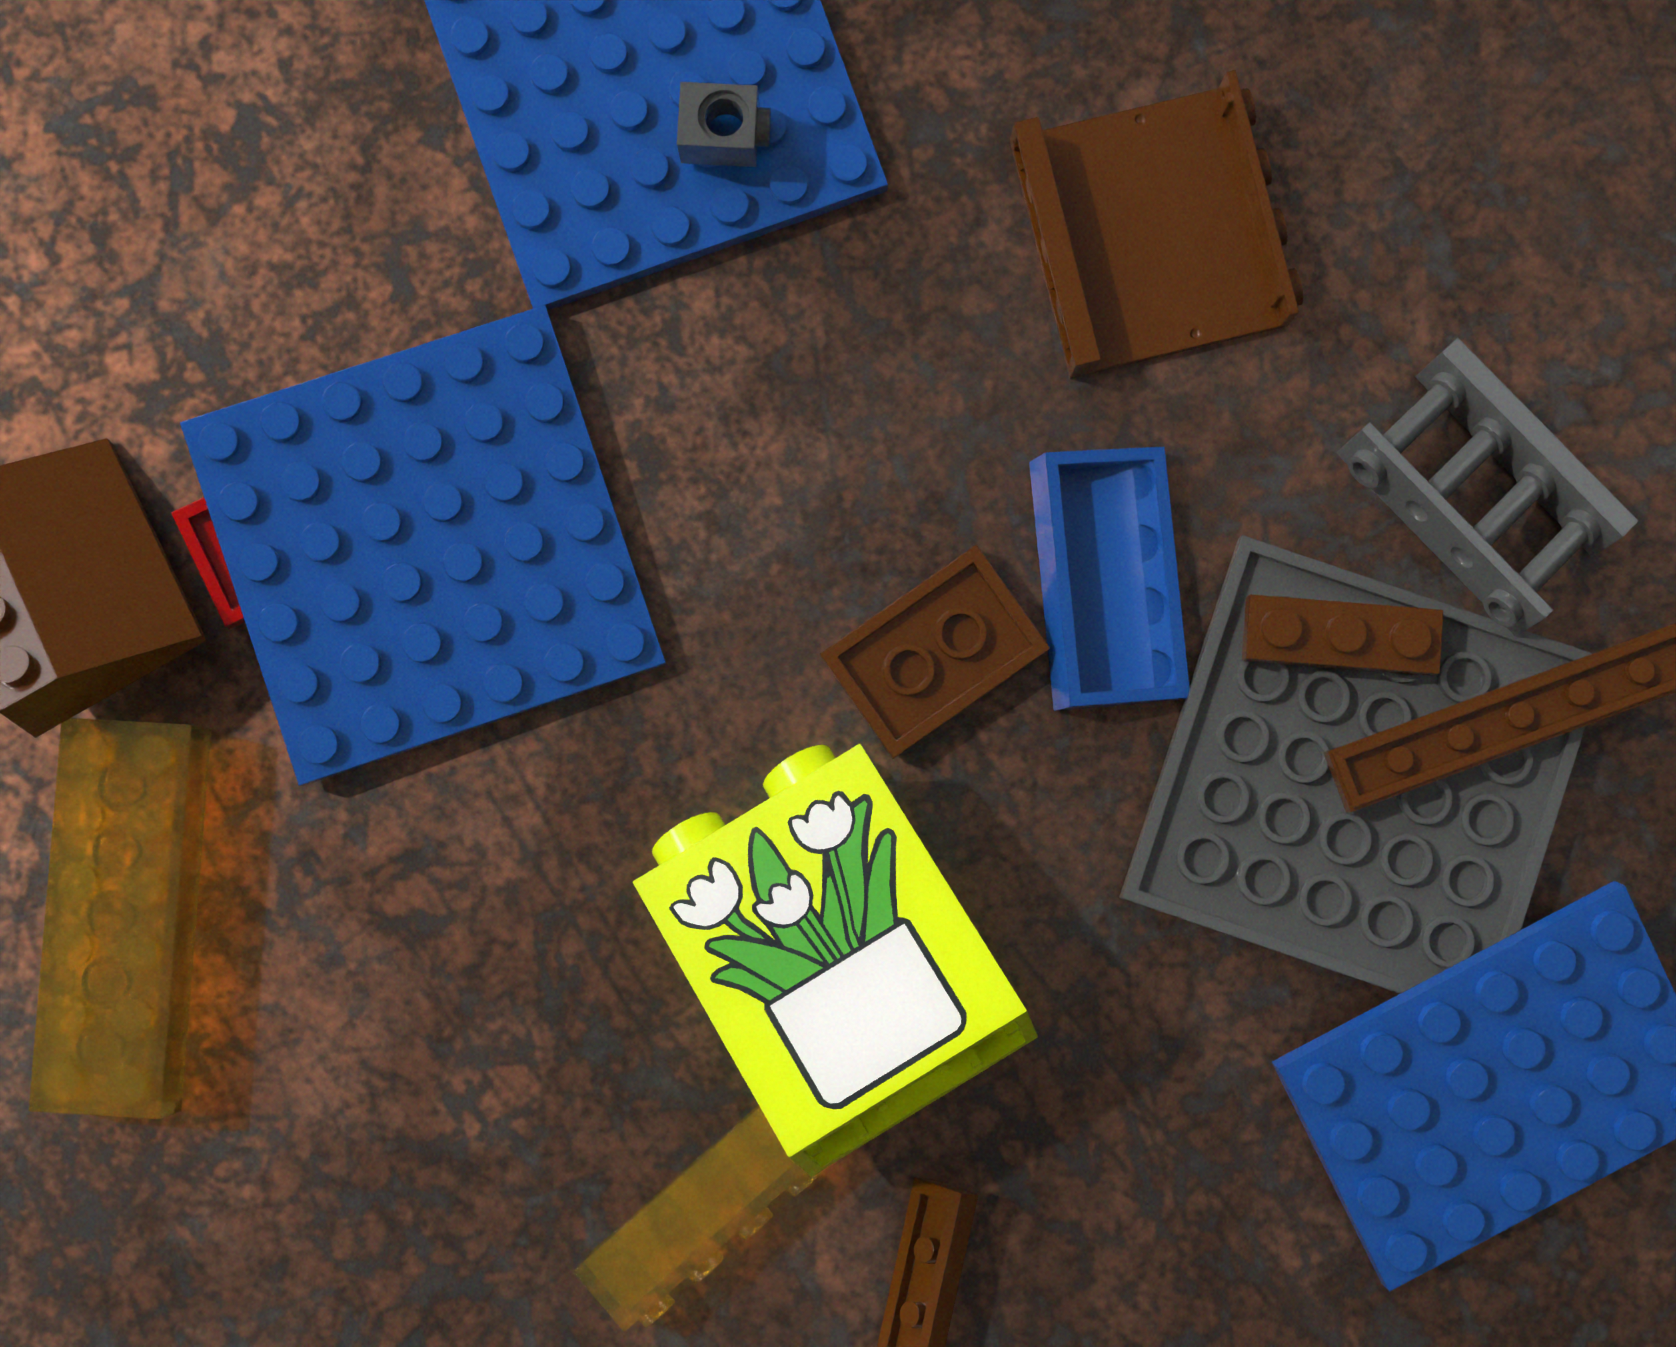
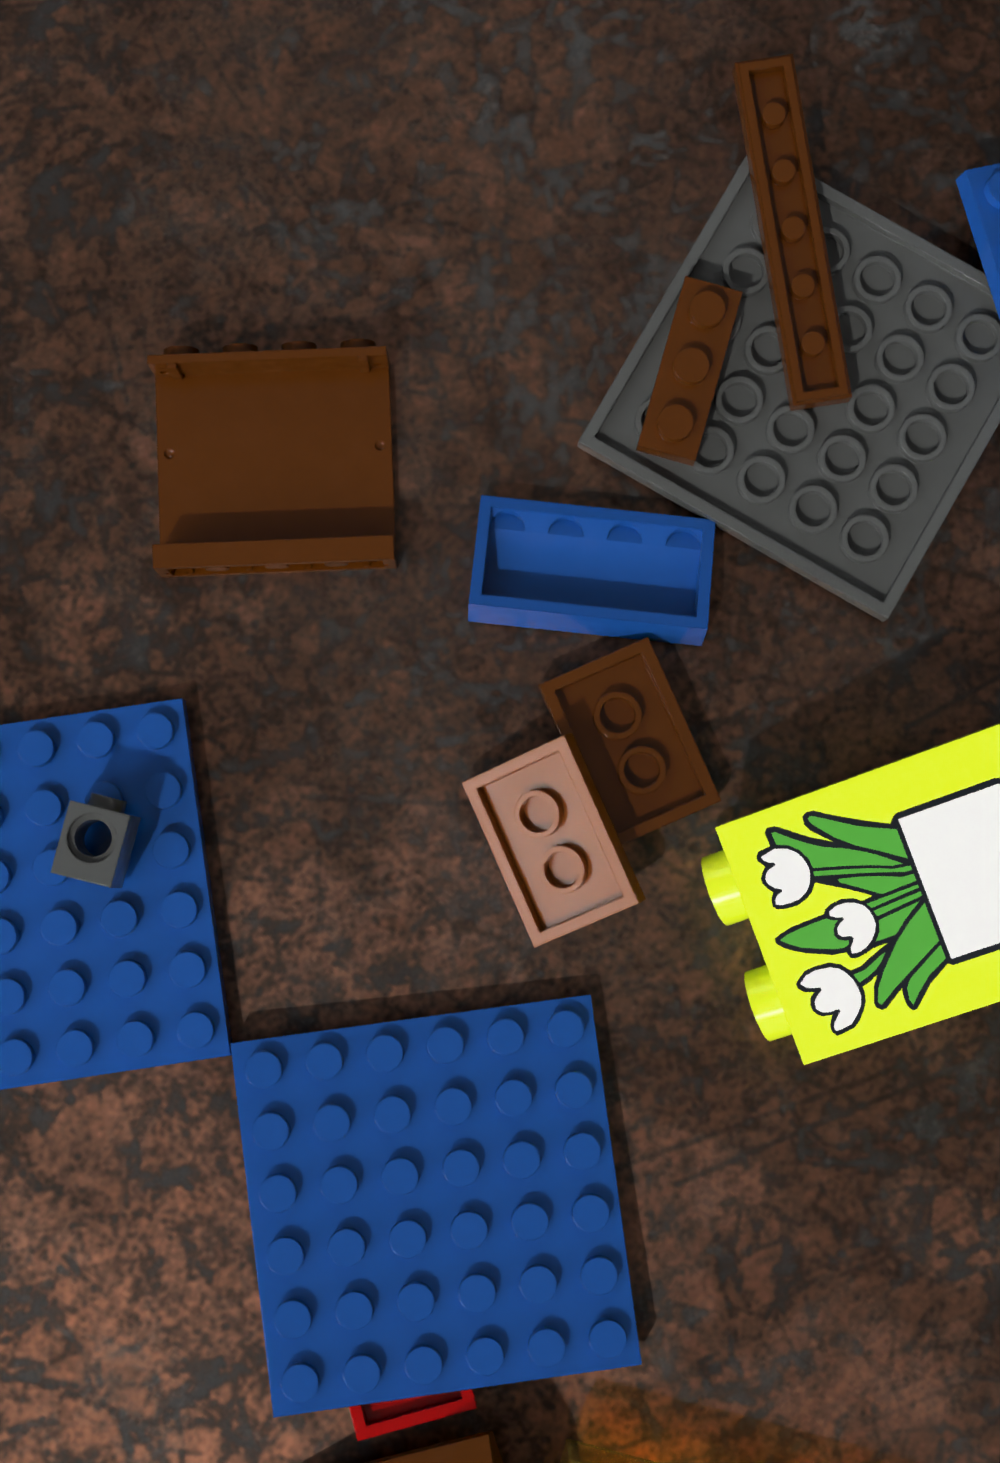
camera: 85 degrees left, 0 degrees up
dark grey fence [1336,337,1638,636] -> none
none -> plate [462,733,646,948]

